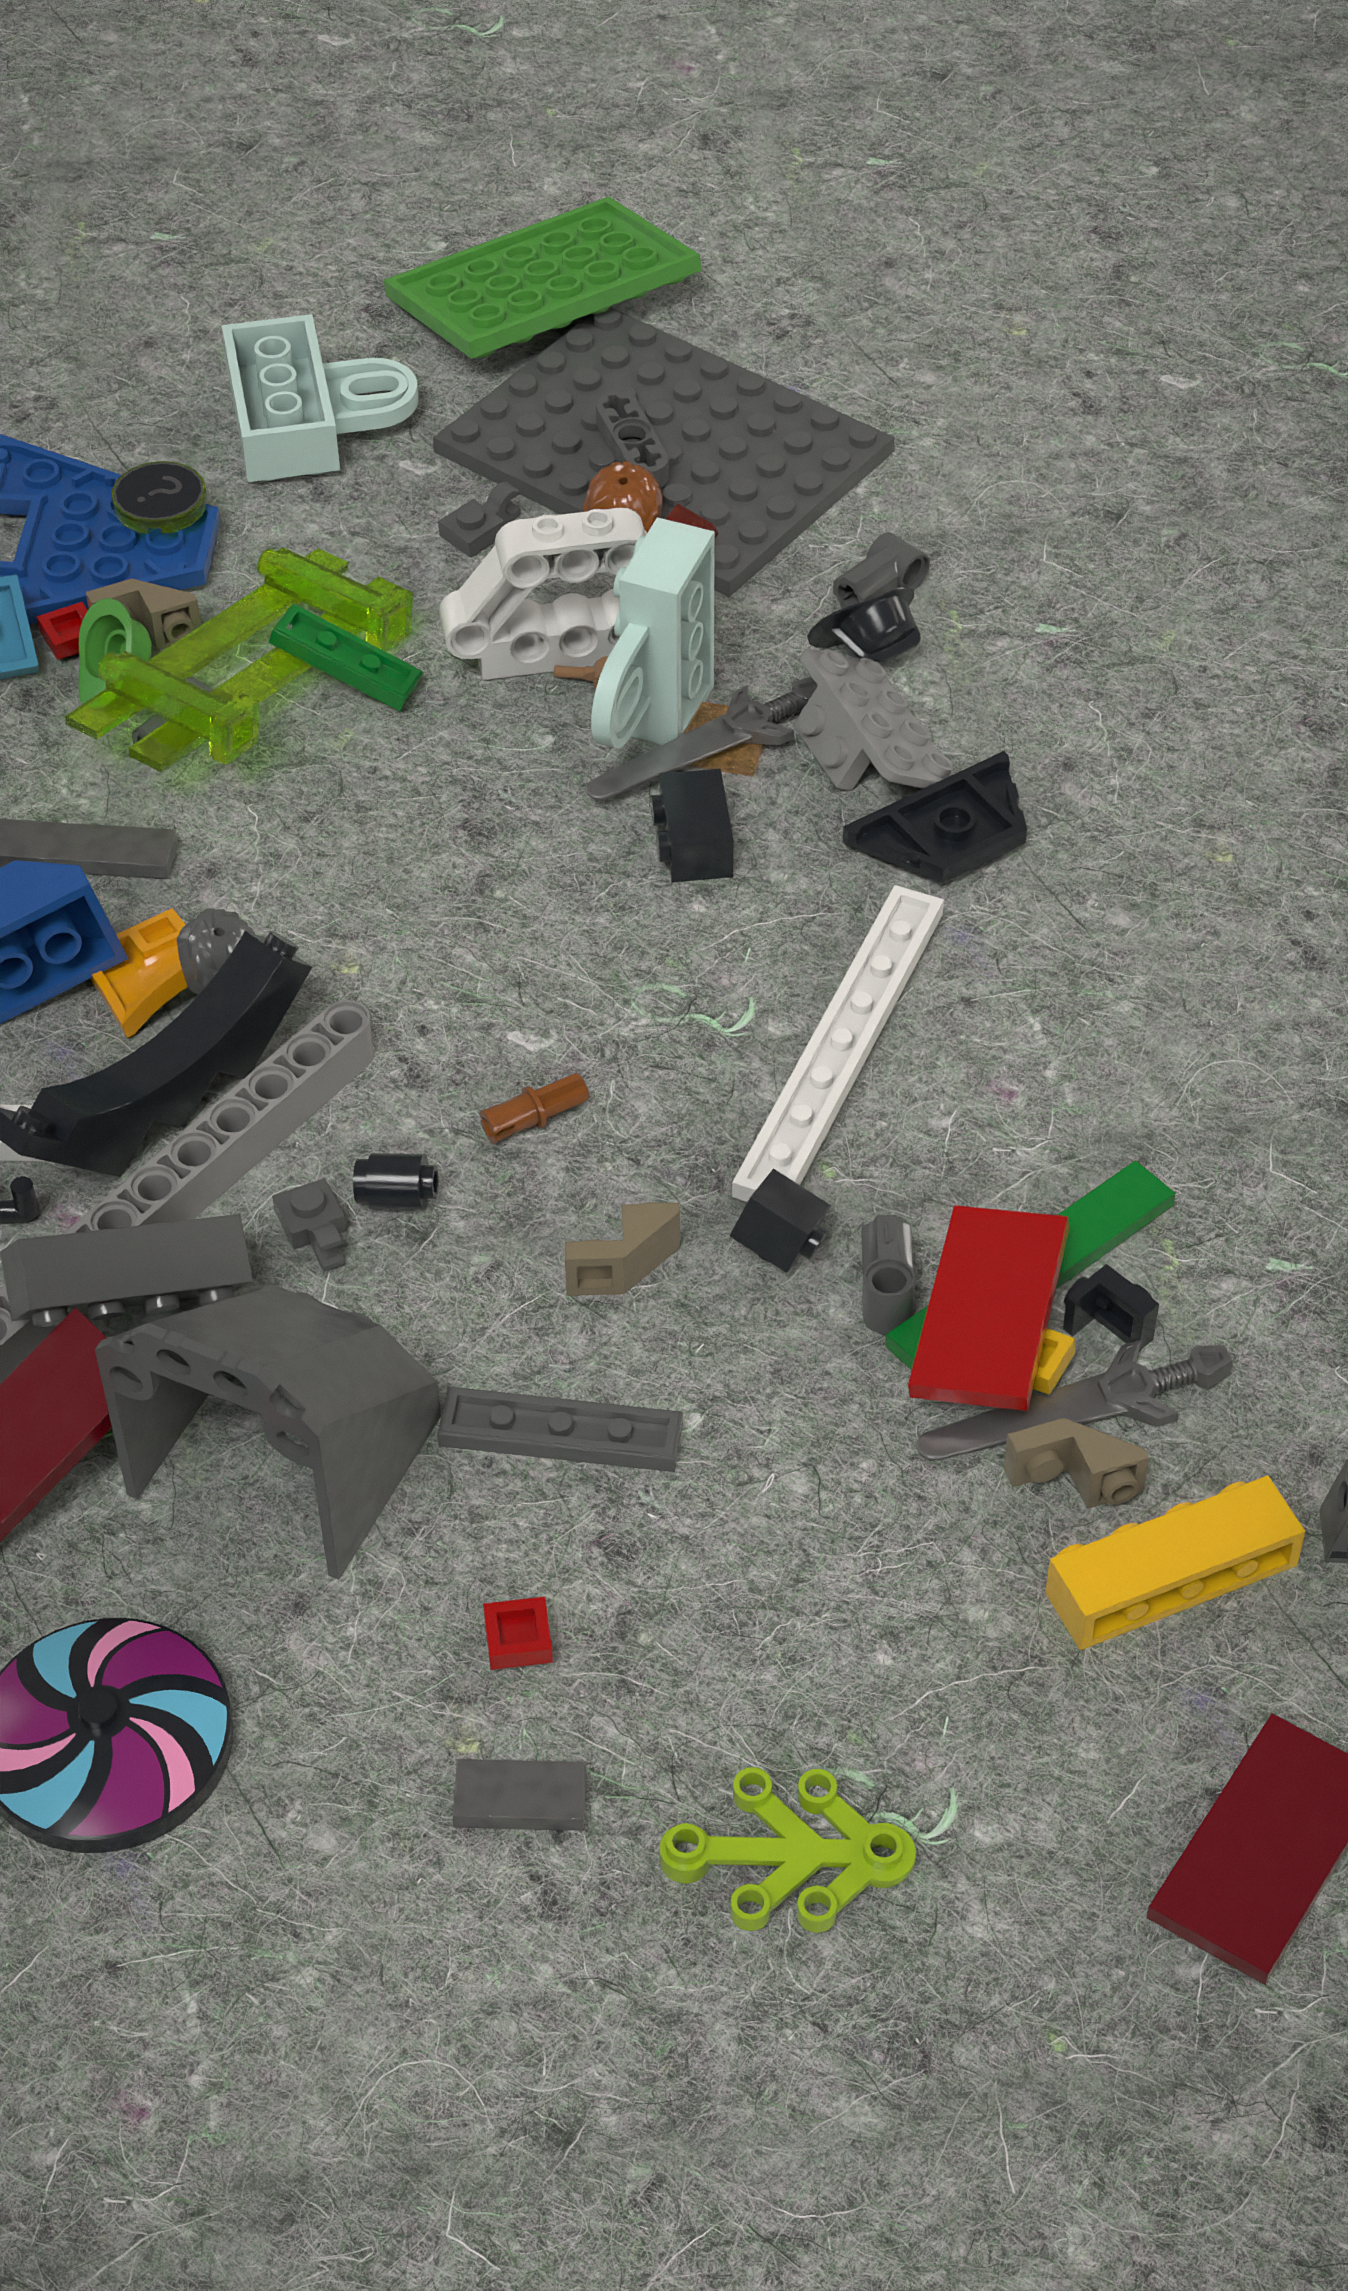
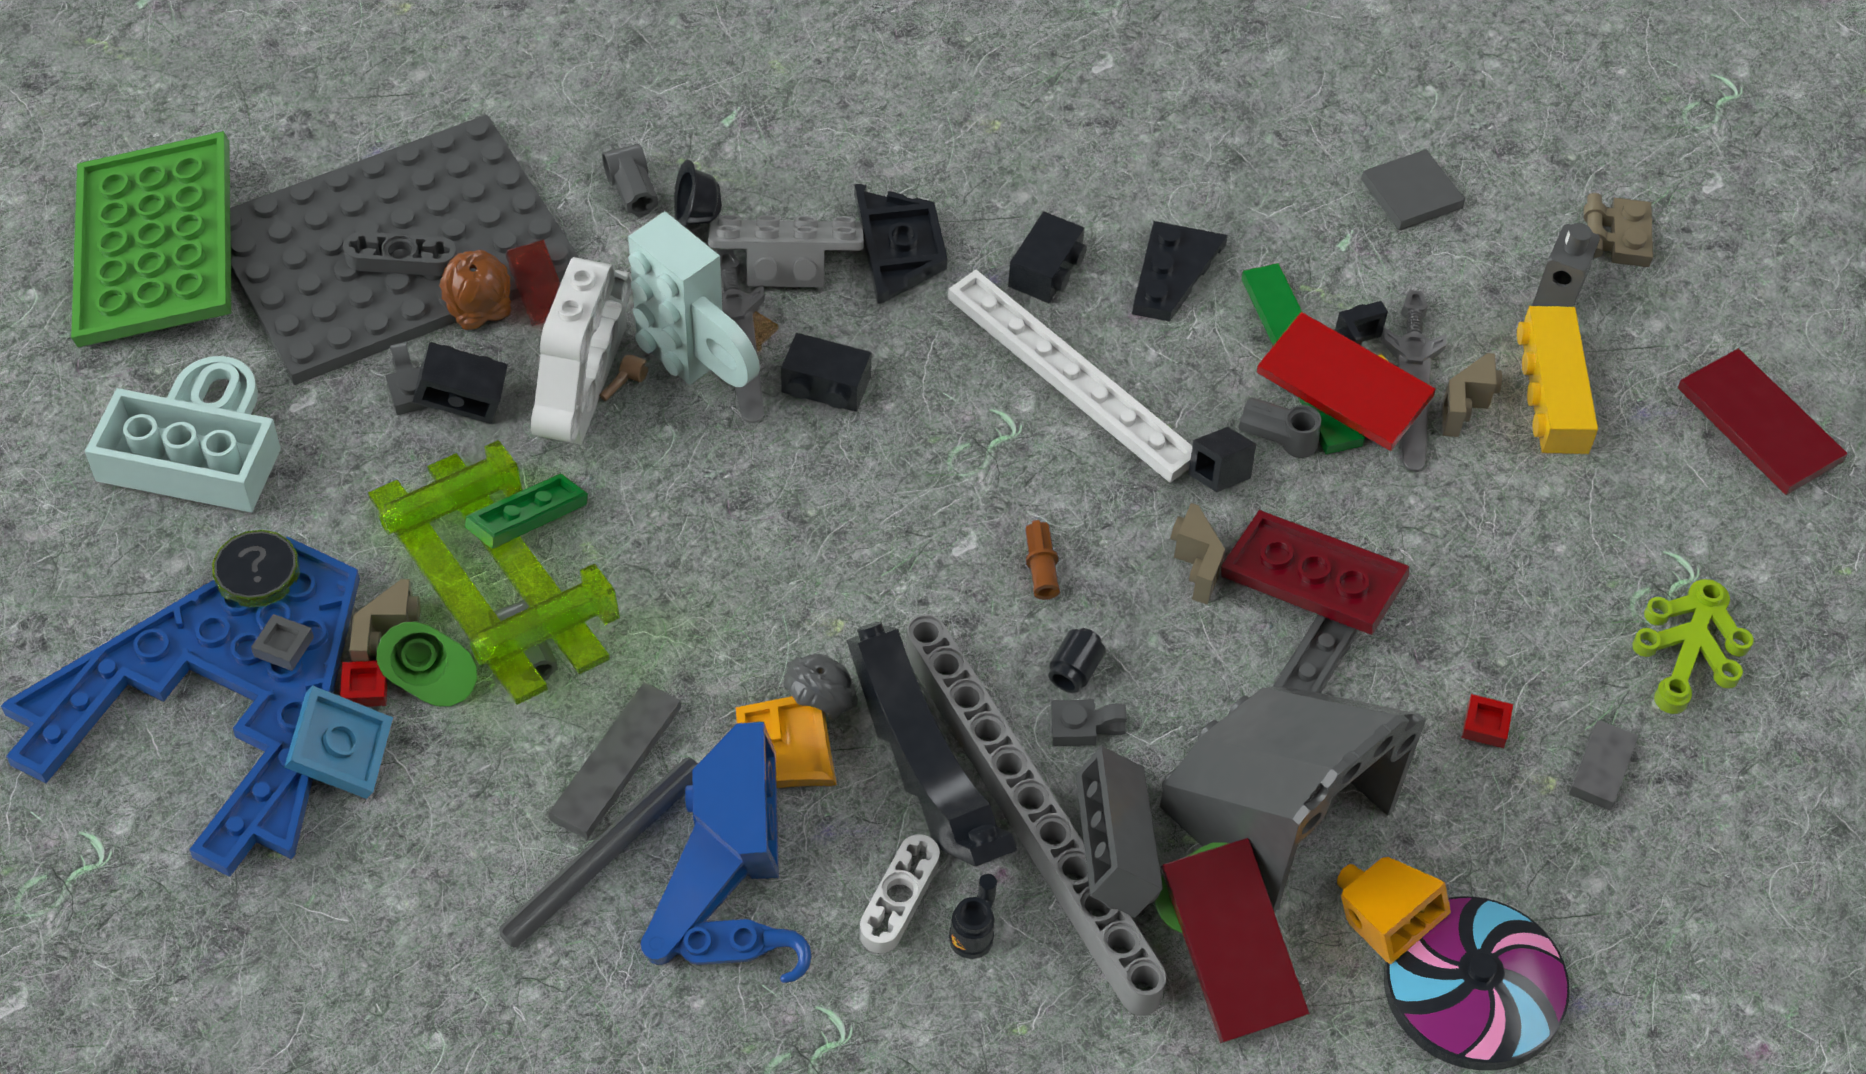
camera: 70 degrees left, 5 degrees up
none -> dark grey plate [251,614,314,671]
none -> black brick [412,342,508,424]
none -> black brick [1008,211,1087,303]
none -> black wing [1132,221,1228,322]
none -> dark red plate [1221,510,1409,635]
none -> light orange torso [1337,857,1451,964]

